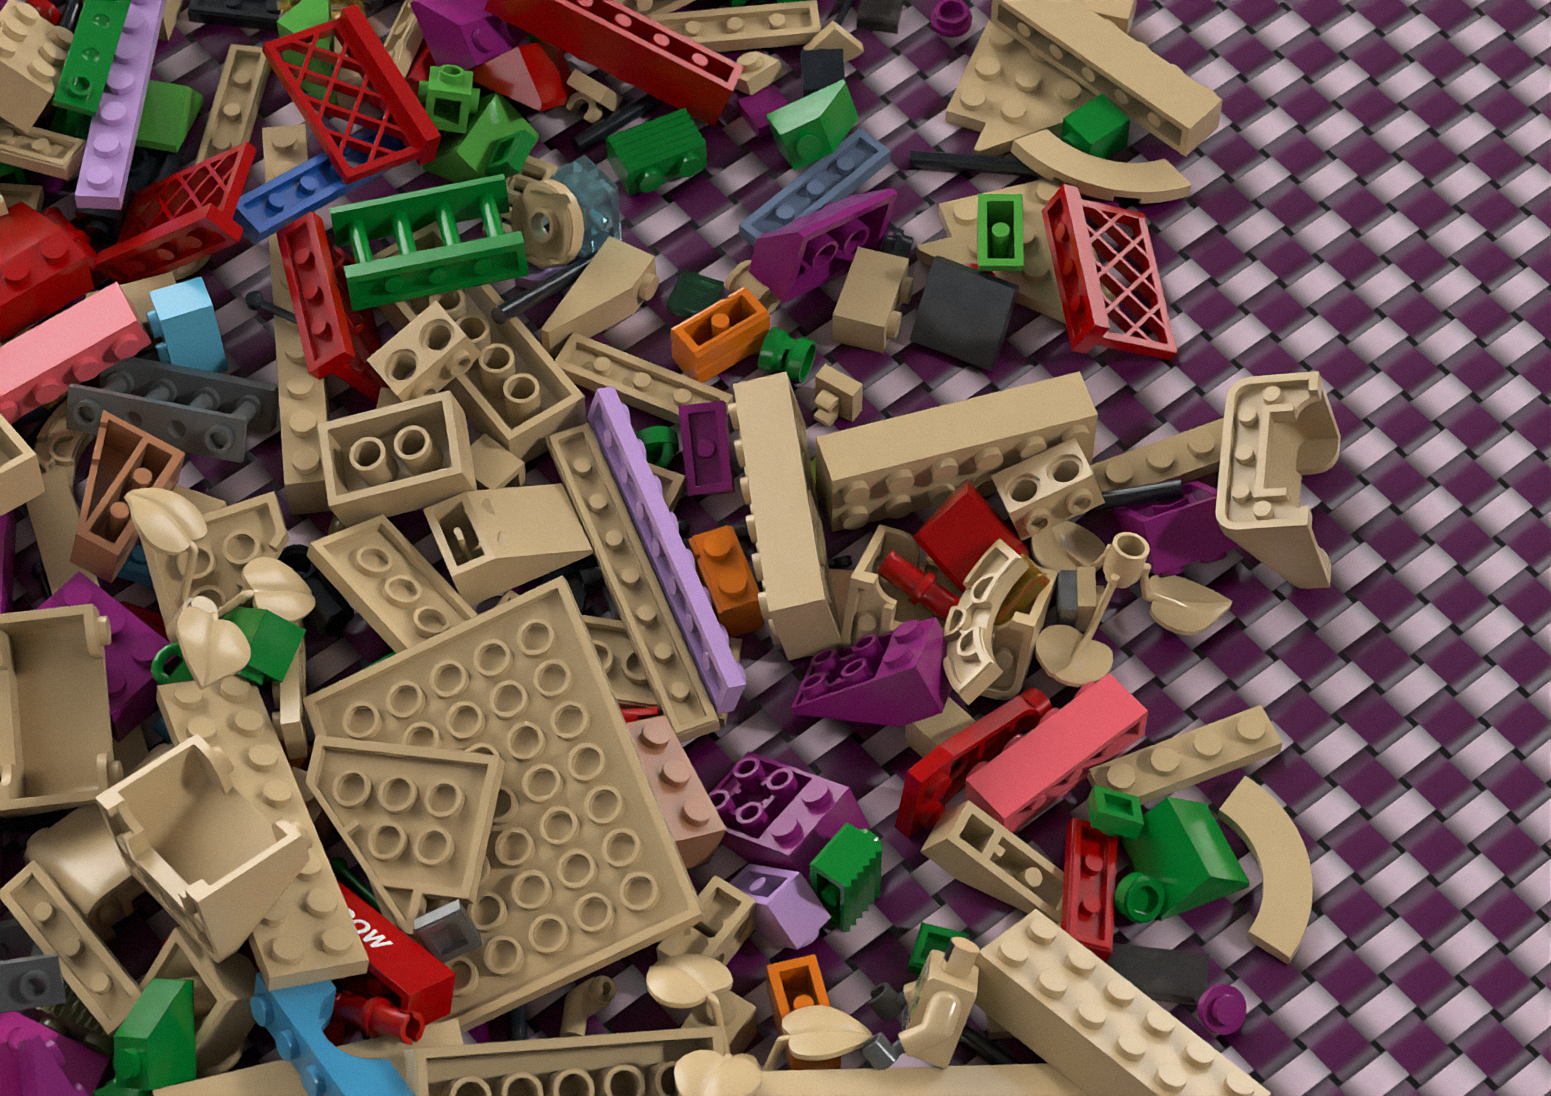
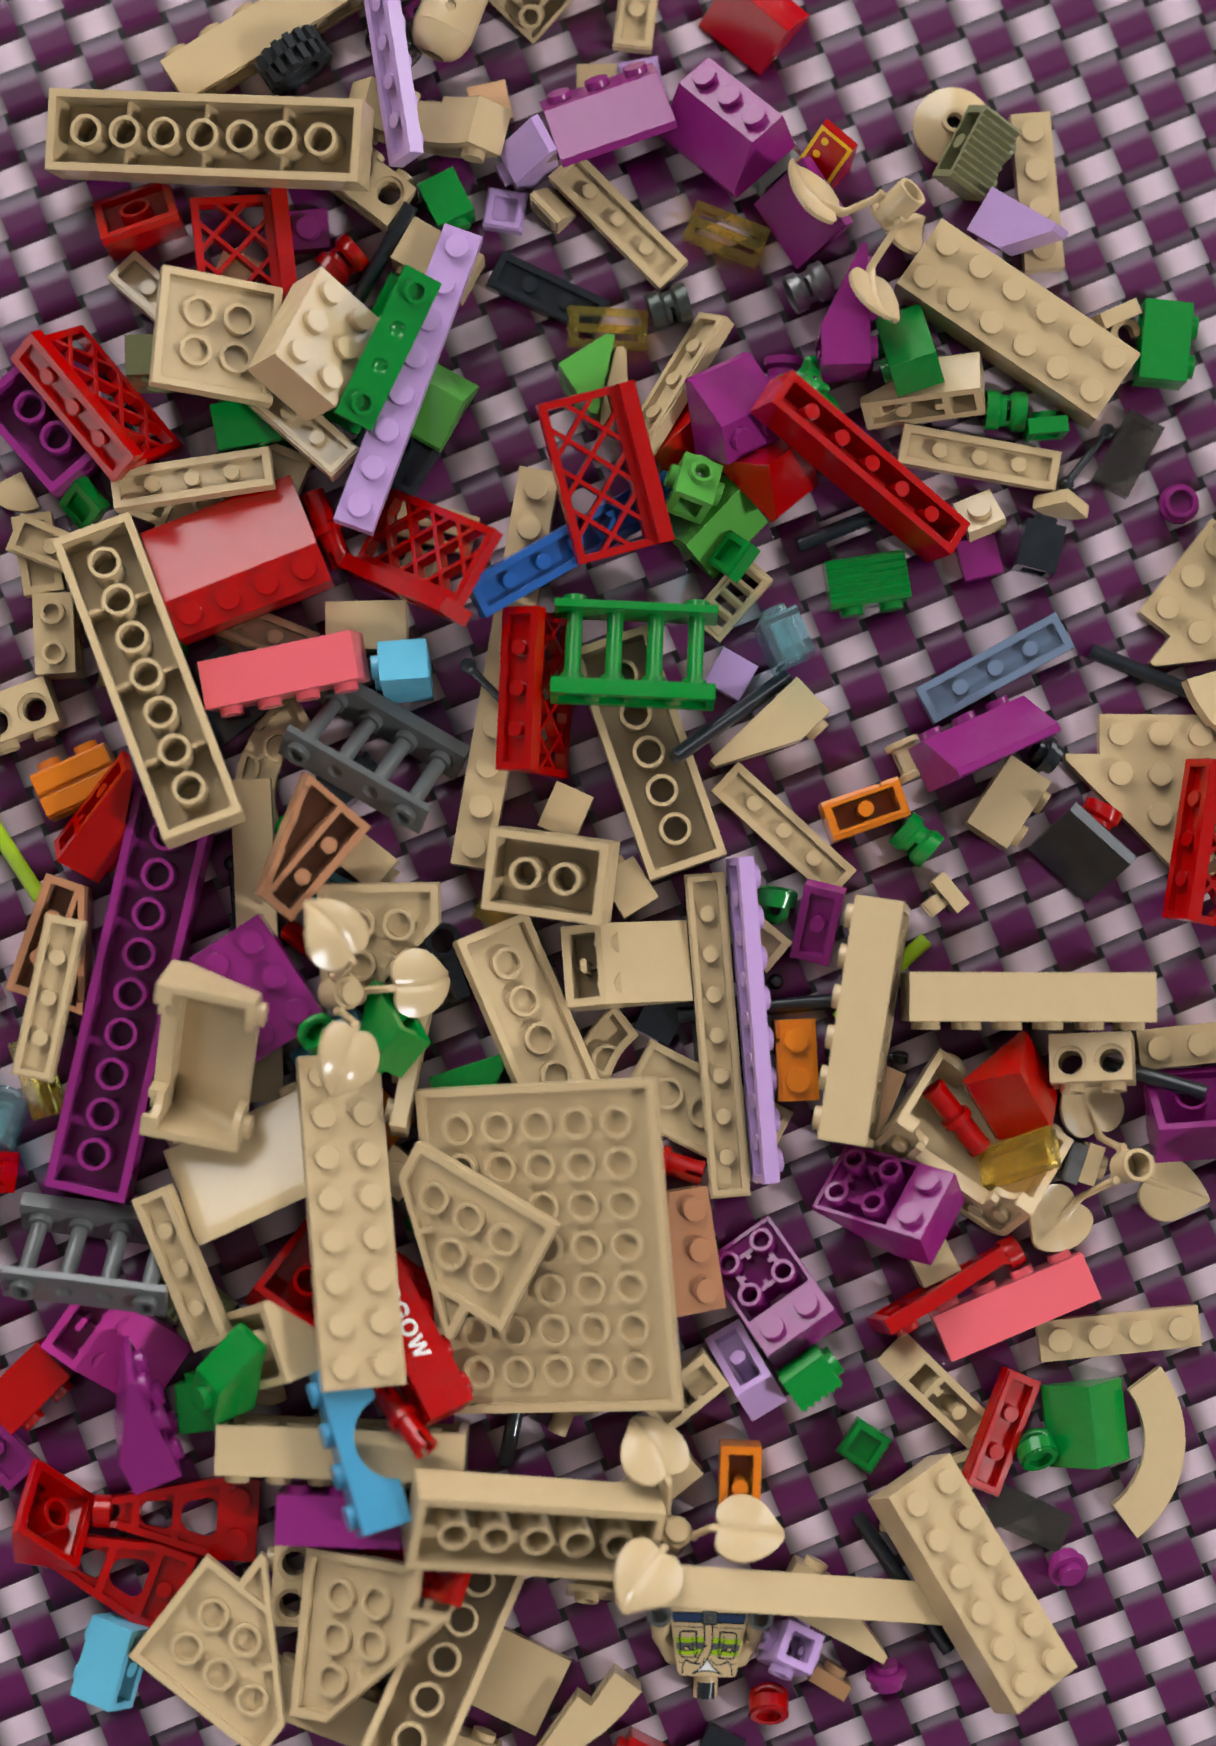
camera: 10 degrees right, 30 degrees up
tan windscreen [95,734,312,963] -> none
tan tile [194,44,271,165] -> none
tan brick [367,301,482,402] -> none
flat silver tile [413,899,482,963] -> none
tan tile [511,180,584,269] -> none
tan tile [566,69,623,124] -> none
clear green tile [667,269,724,318] -> none
green slope [766,80,859,171] -> none
tan torso [862,937,980,1070] -> none
tan tile [943,539,1029,705] -> none
bright green slope [977,194,1024,271] -> none
green plate [1087,785,1144,840] -> none

